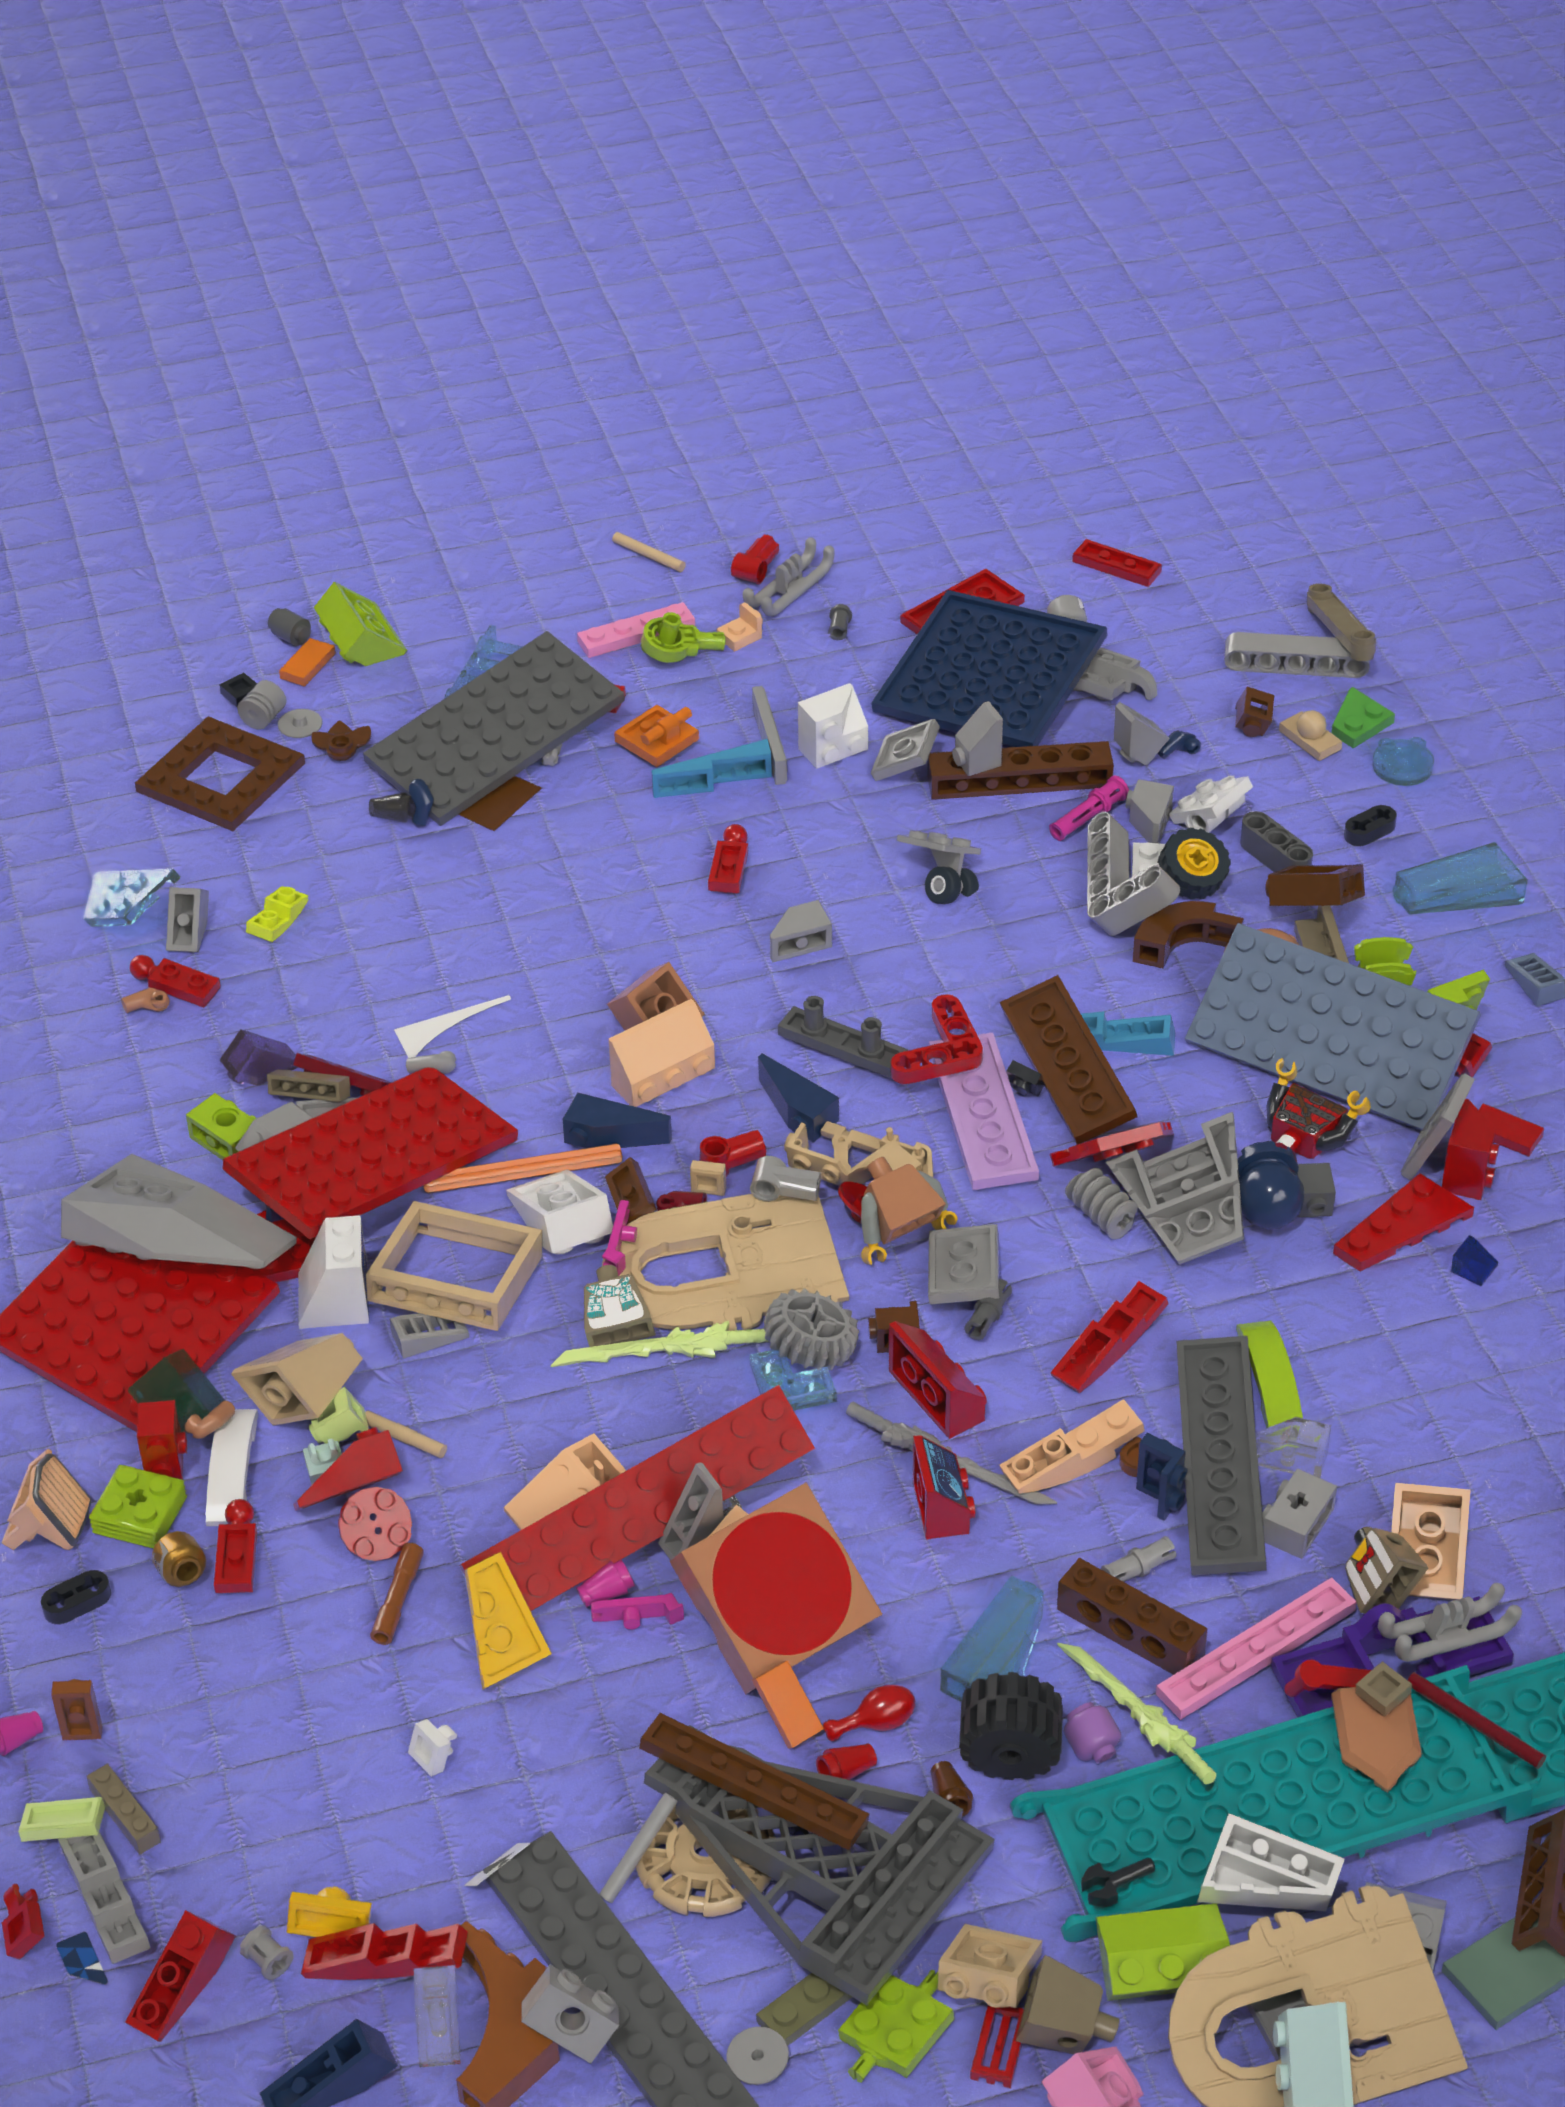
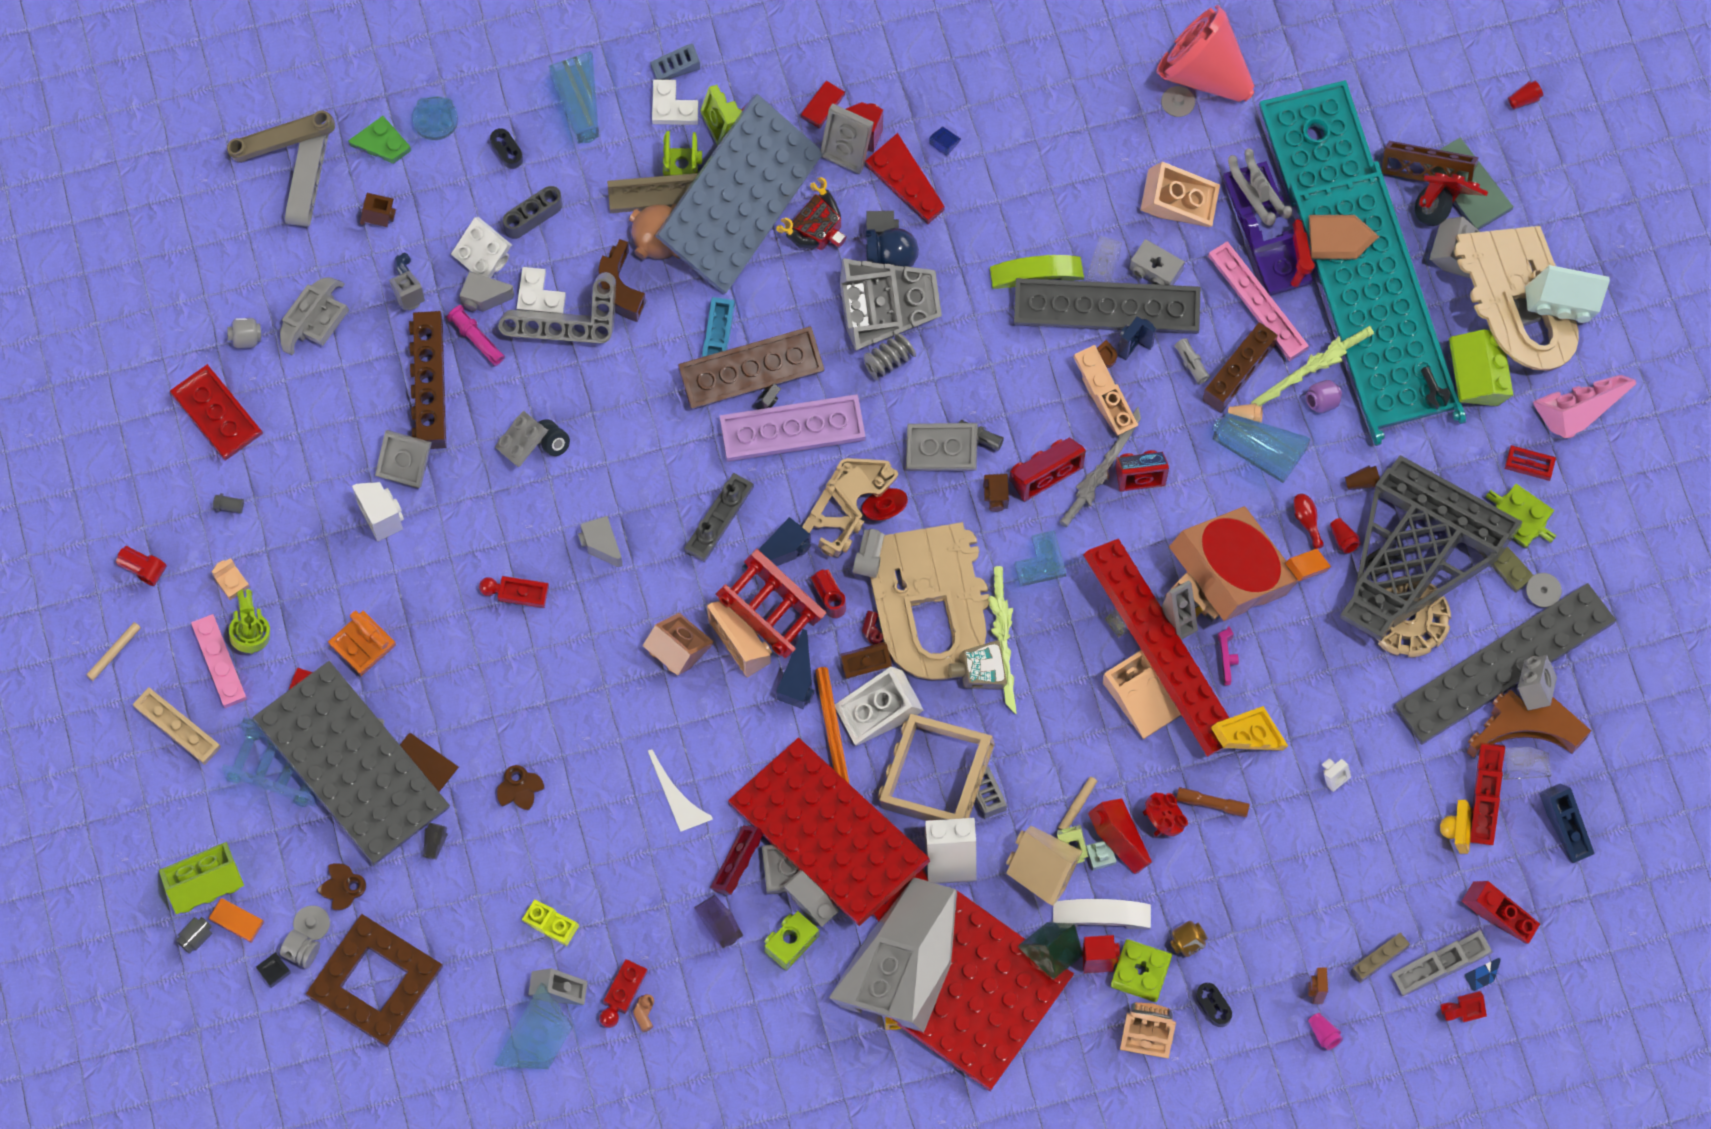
camera: 90 degrees left, 25 degrees up
yellowish green tile [18,1797,105,1842] -> none
nougat arm [185,1401,235,1439] -> none
red plate [214,1499,257,1593] -> none
light grey bush [240,1926,294,1980] -> none
dark tan piece [267,1069,350,1102] -> none
light grey arm [406,1051,456,1074] -> none
dark blue arm [409,779,434,826] -> none
white sticker [465,1843,530,1886] -> none
dark pink cone [576,1559,635,1608] -> none
light grey piece [599,1792,678,1903] -> none
dark pink piece [602,1200,637,1276] -> none
reddish brown plate [639,1713,869,1851] -> none
dark azure slope [652,739,772,798] -> none
tan tile [690,1160,727,1196] -> none
light grey piece [743,537,835,616] -> none
light grey tile [752,686,787,785] -> none
light grey gear [763,1288,859,1372] -> none
nougat torso [861,1157,958,1265] -> none
dark blue plate [871,590,1108,747] -> none
red beam [890,994,983,1084] -> none
tan plate [937,1924,1042,2008] -> none
light grey slope [952,701,1003,776] -> none
black wheel [959,1672,1063,1780] -> none
dark tan torso [1015,1955,1120,2055] -> none
red wing [1050,1122,1174,1167] -> none
red slope [1050,1281,1169,1393] -> none
red tile [1072,539,1162,587] -> none
black wheel [1157,828,1231,900] -> none
white wedge [1198,1814,1345,1911] -> none
reddish brown window [1265,864,1365,906] -> none
tan tile [1279,710,1342,761] -> none
dark tan torso [1345,1527,1428,1614] -> none
dark tan plate [1355,1661,1412,1716] -> none
dark red bar [1407,1672,1546,1769] -> none
none -> tan plate [133,687,221,765]
none -> reddish brown plate [497,765,545,810]
none -> white plate [652,80,698,125]
none -> red fence [715,549,827,658]
none -> light nougat cone [1228,403,1263,426]
none -> plate [1415,173,1488,226]

